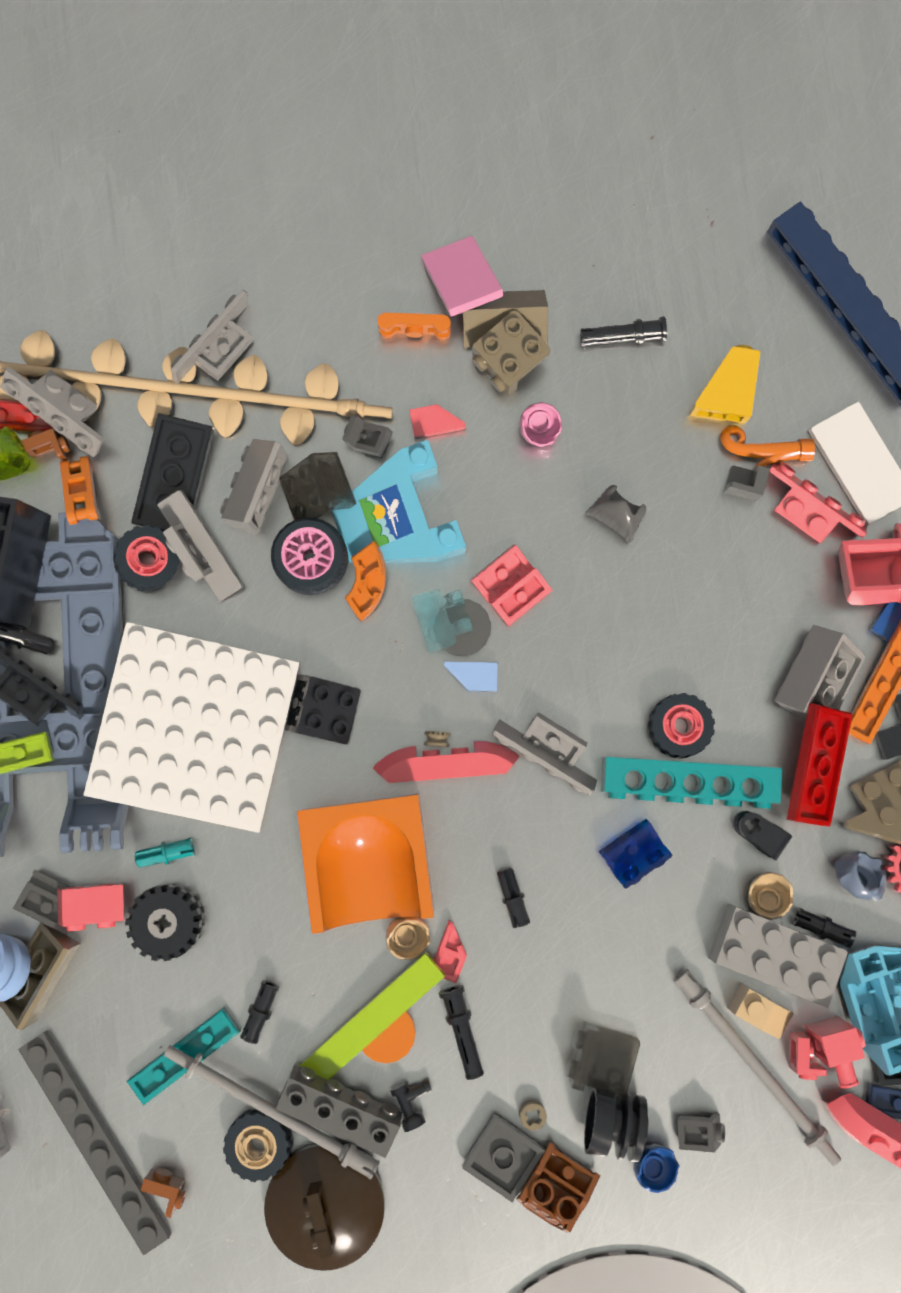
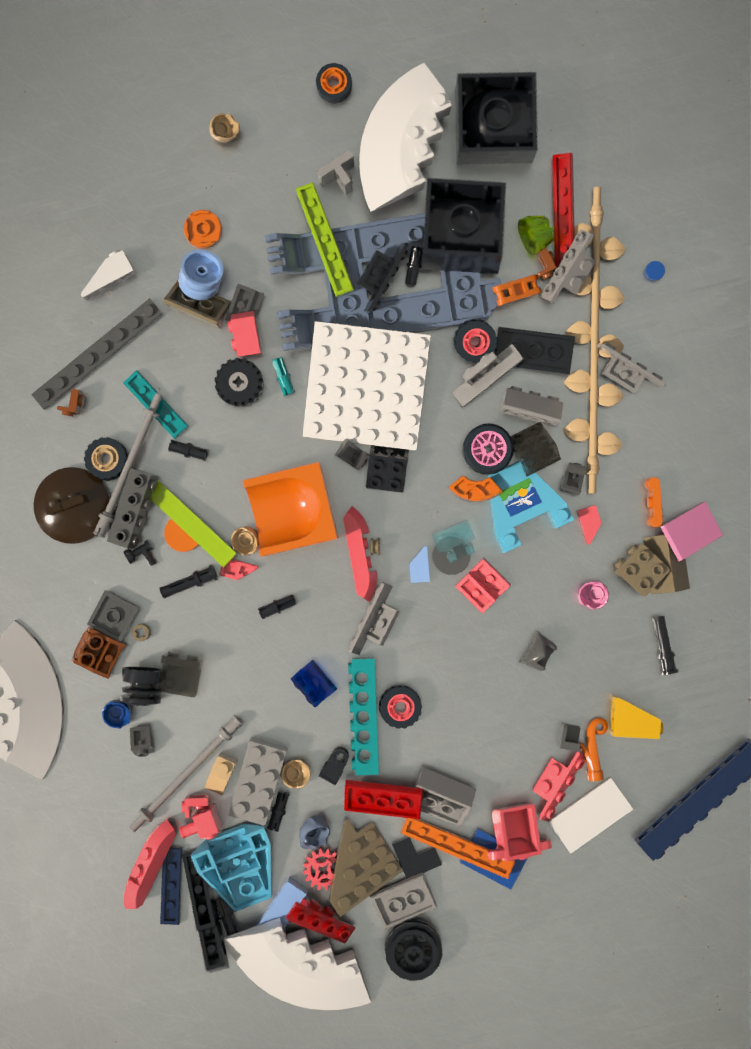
camera: 90 degrees right, 5 degrees up
none -> dark grey bracket [335,439,369,470]
none -> blue tile [645,261,665,281]

